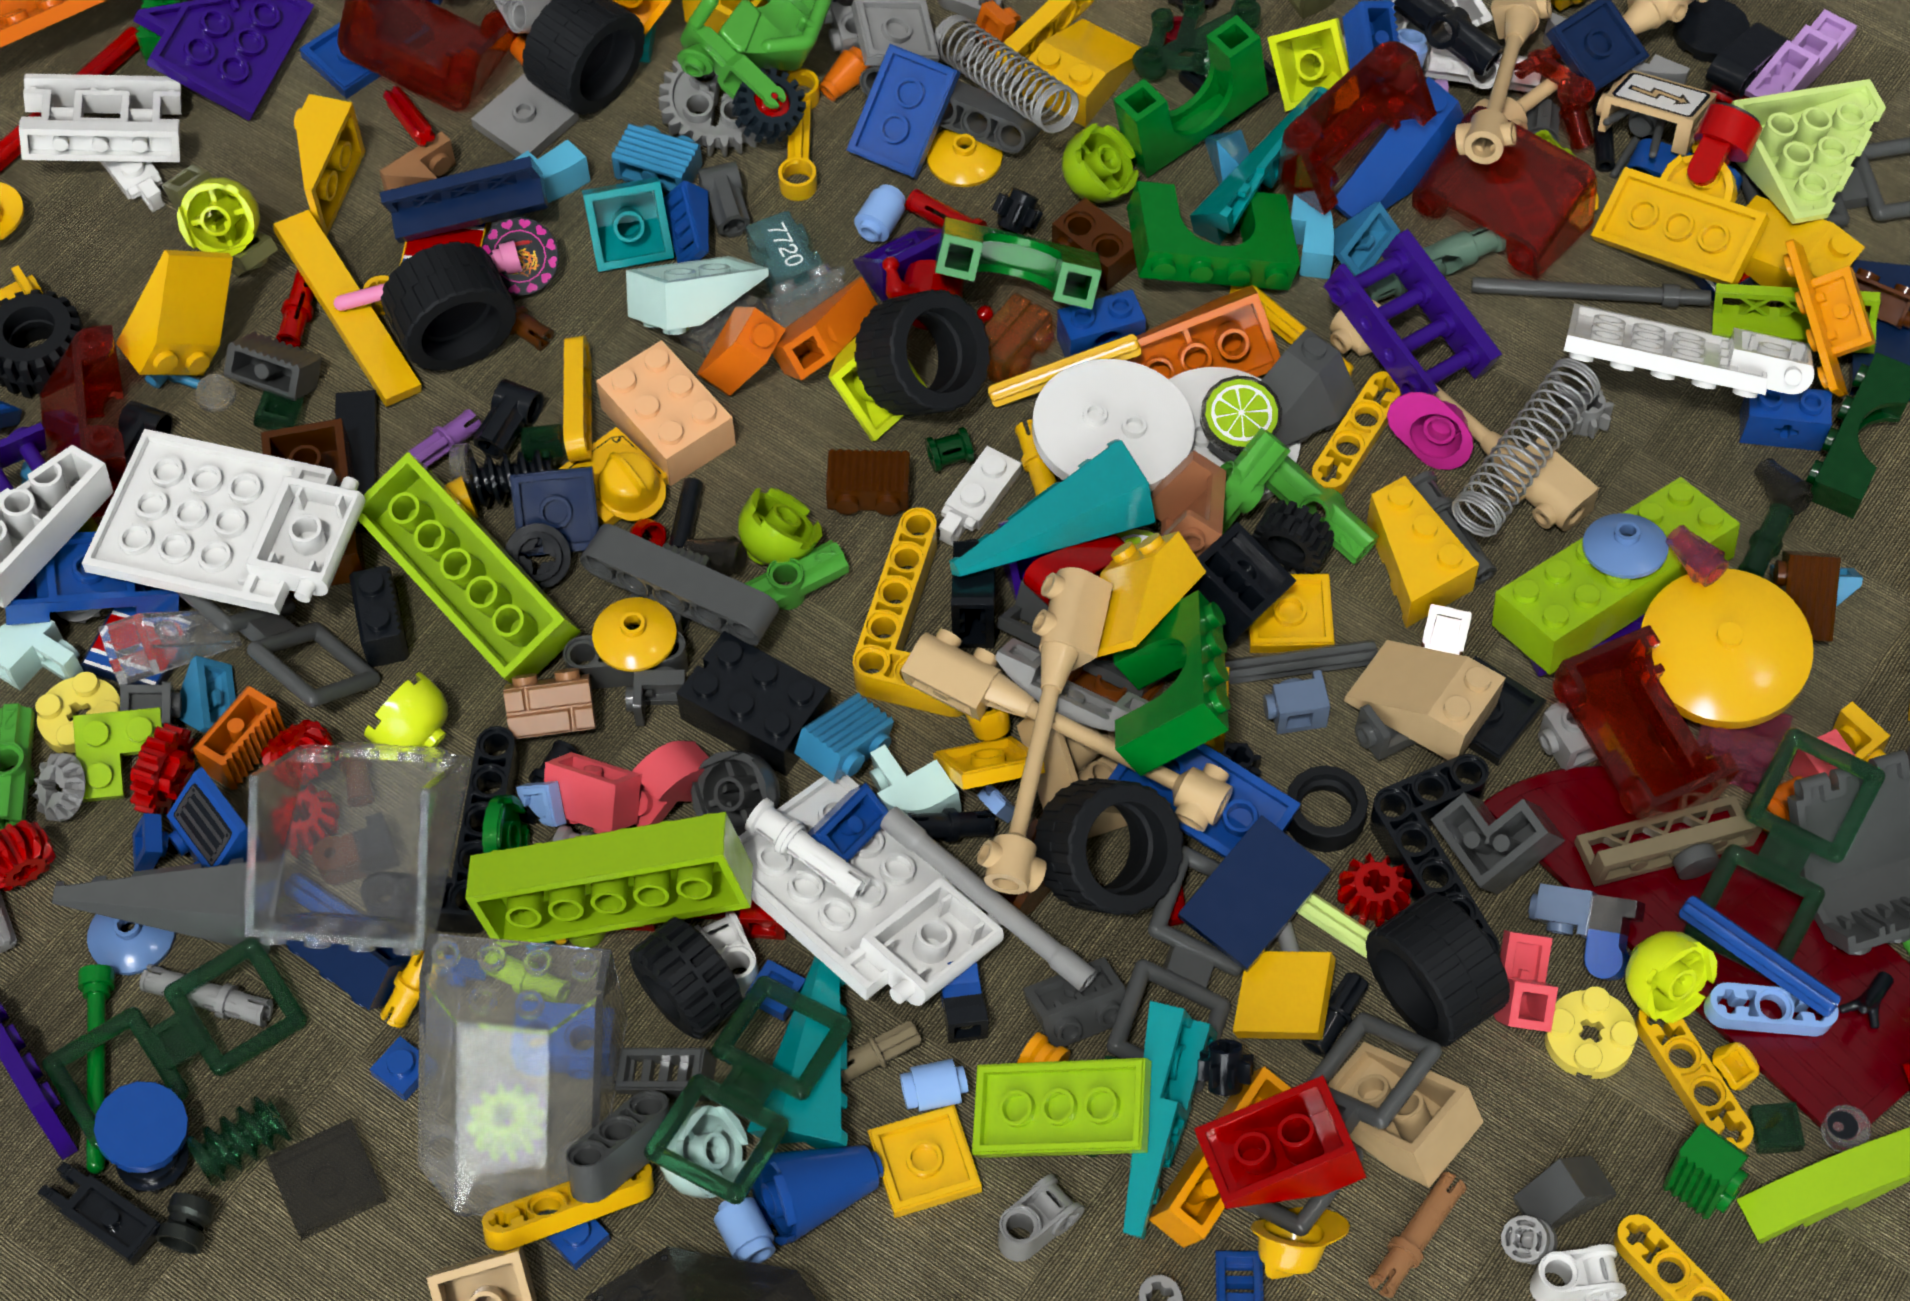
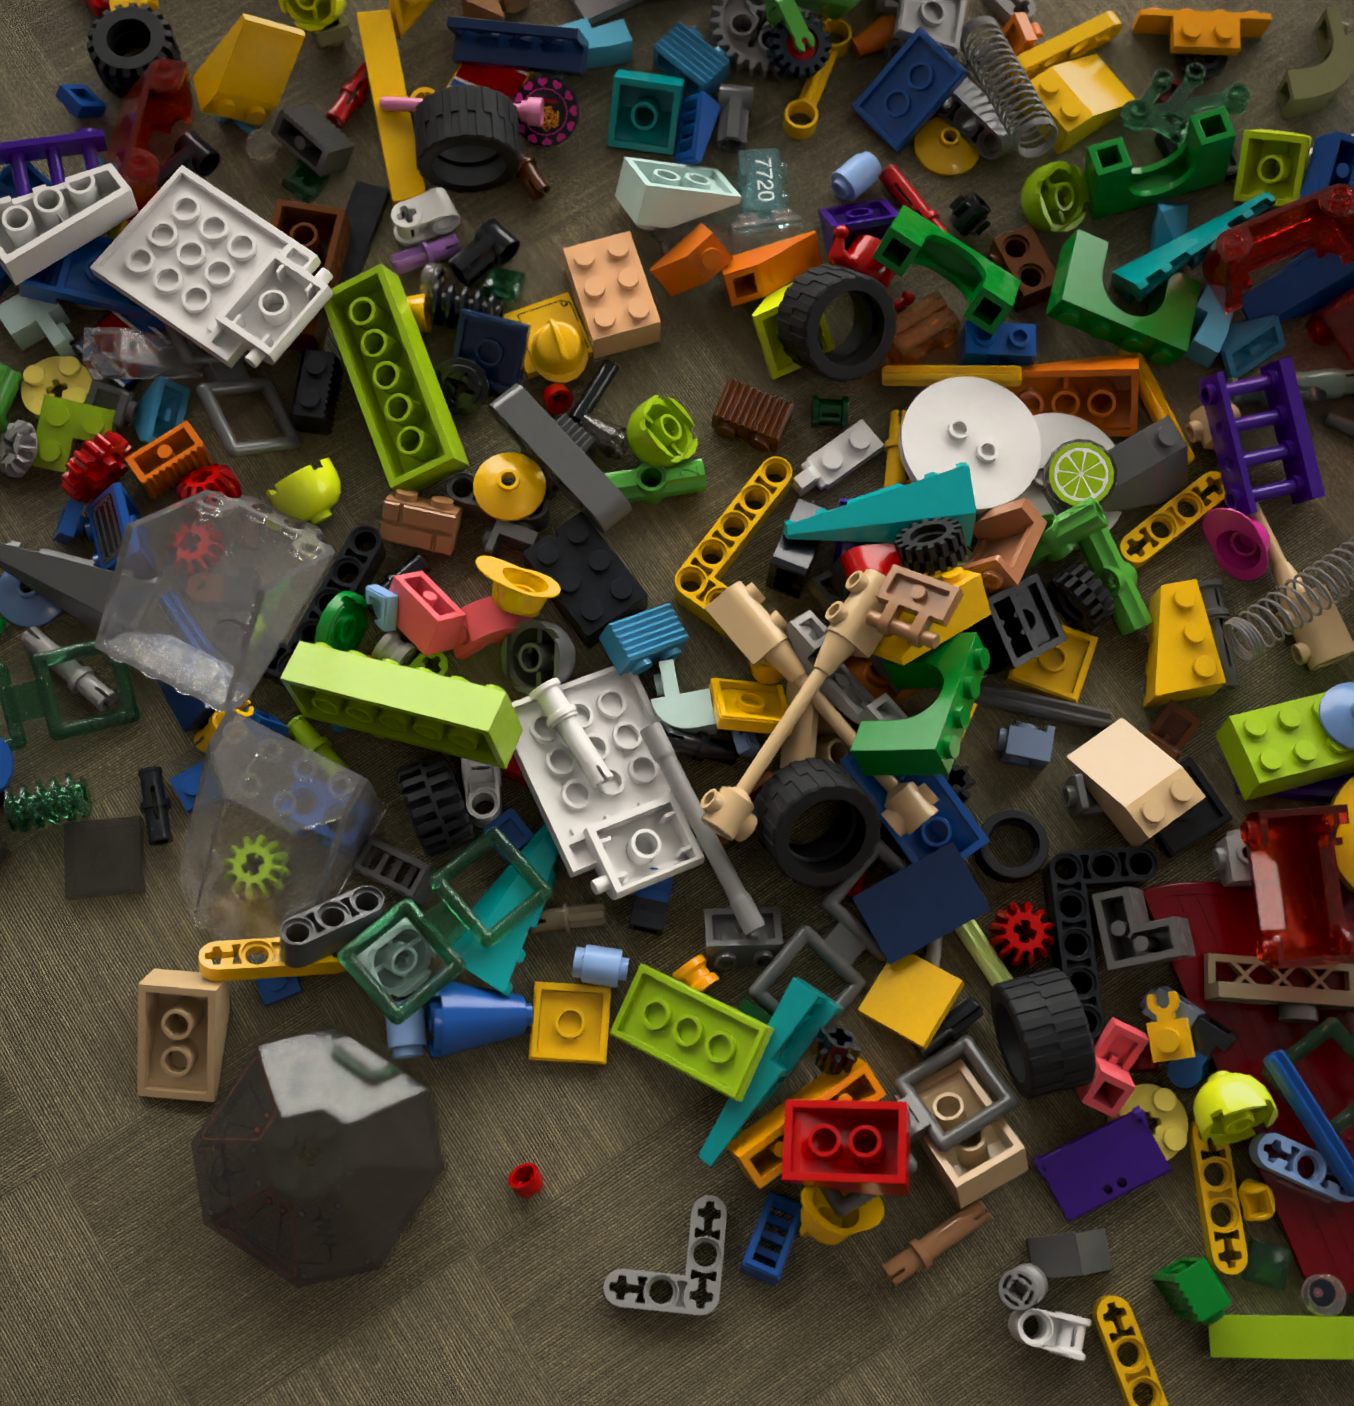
camera: 15 degrees right, 15 degrees up
yellow beam [563,335,592,462] -> none
blue slope [808,783,889,862] -> none
light grey piece [998,1174,1085,1262] -> none
none -> black pin [138,766,173,846]
none -> white piece [391,187,461,247]
none -> yellow piece [475,556,561,618]
none -> medium nougat plate [866,564,964,649]
none -> black tyre [895,517,968,576]
none -> dark purple door [1033,1105,1172,1222]
none -> dark red hinge [1128,1045,1160,1073]
none -> yellow plate [1146,991,1195,1063]

